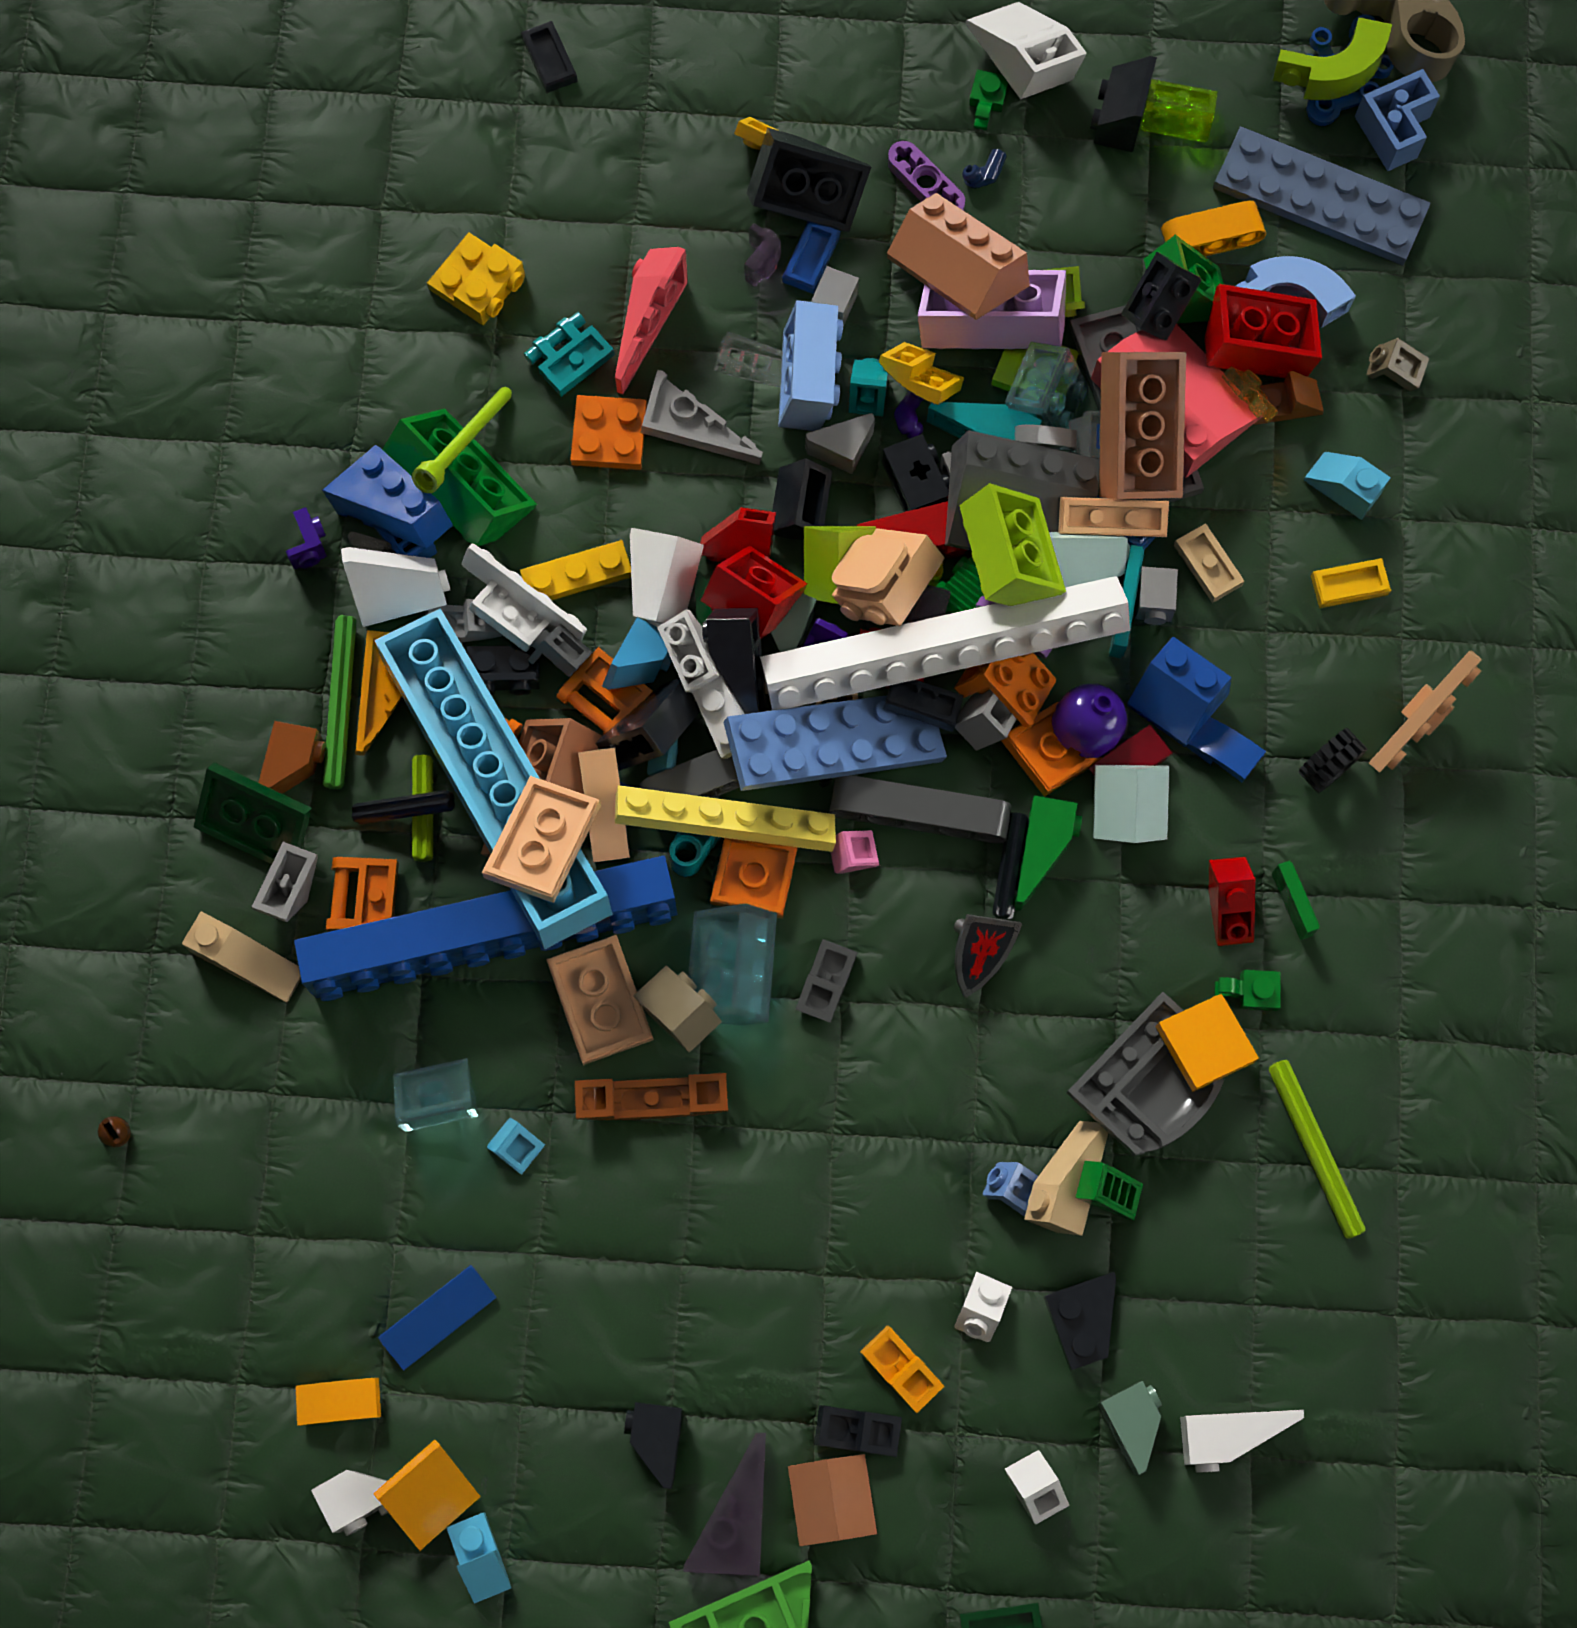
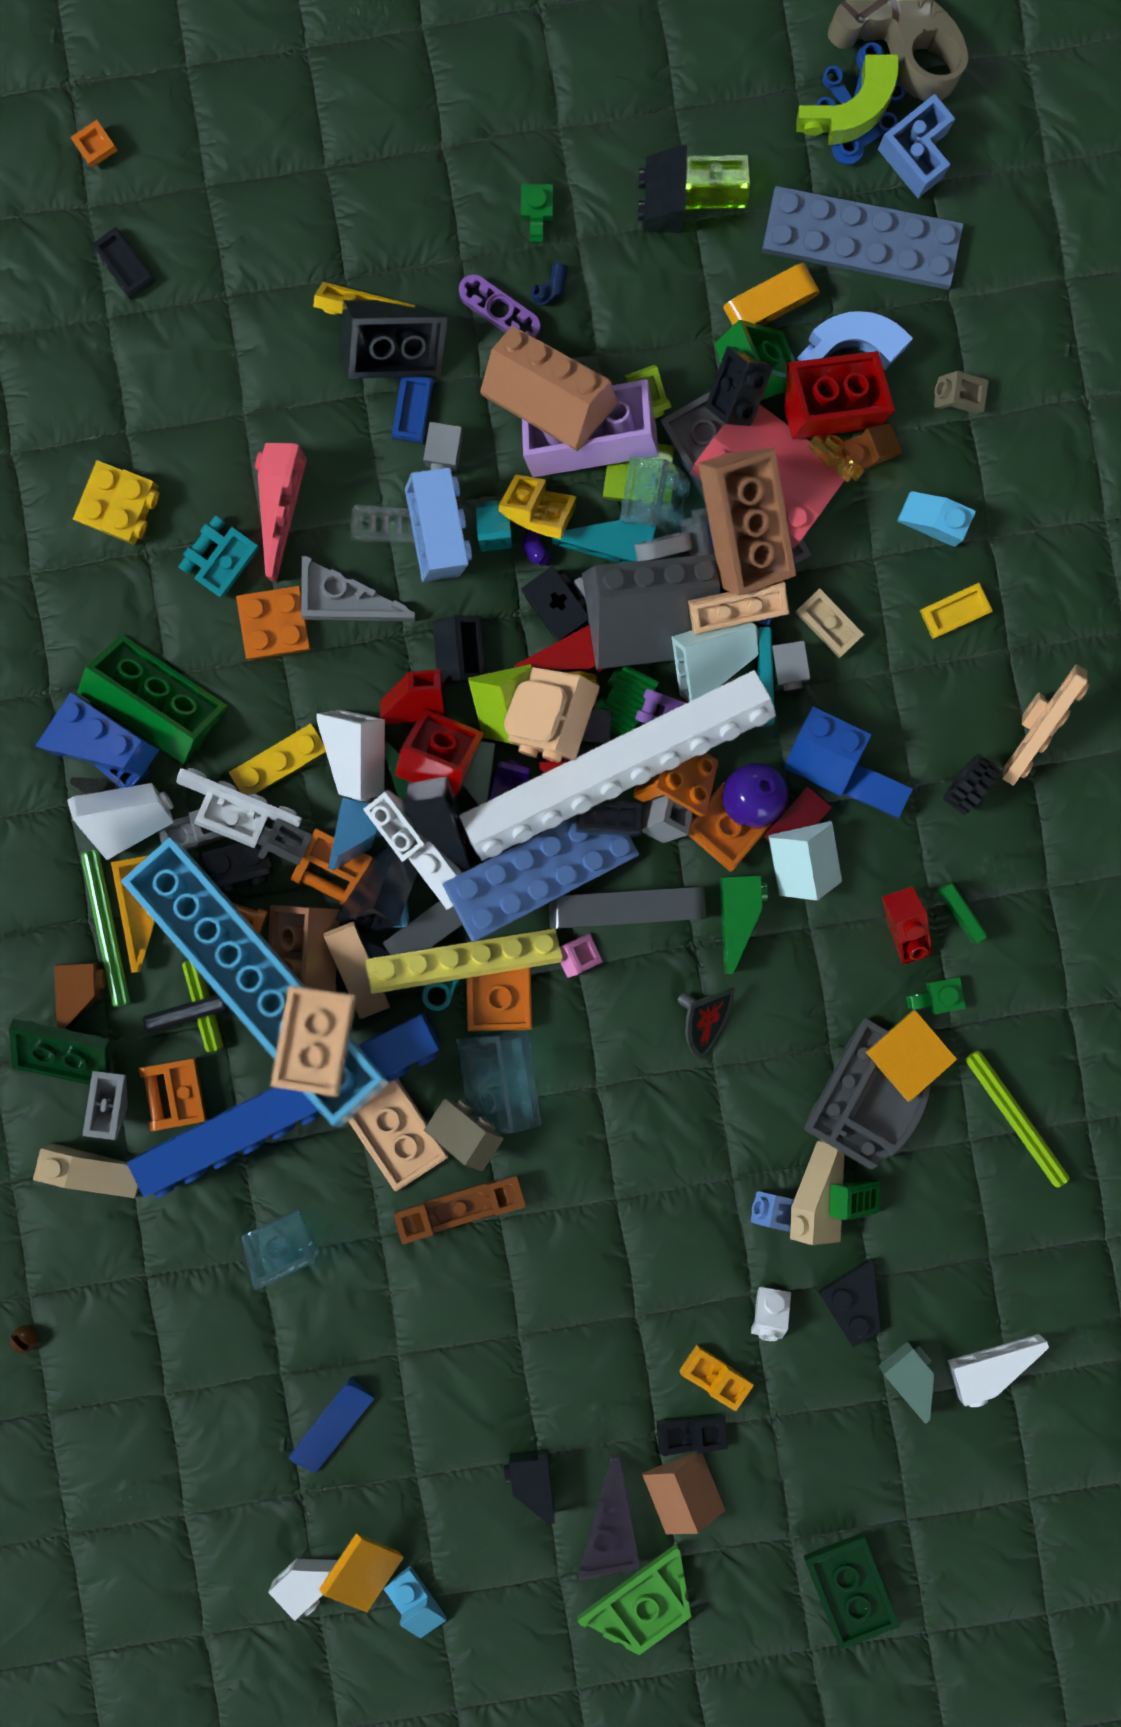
camera: 10 degrees left, 15 degrees up
dark purple bracket [286,507,327,569] -> none
light orange slope [296,1378,381,1426] -> none
lime piece [412,387,512,493] -> none
medium azure slope [487,1118,545,1175] -> none
clear purple bracket [744,223,781,287] -> none
dark grey slope [795,939,858,1023] -> none
light grey slope [805,413,875,474] -> none
lime slope [959,483,1066,606] -> none
white slope [965,2,1087,99] -> none
black axle [992,812,1029,920] -> none
white brick [1005,1450,1070,1525] -> none

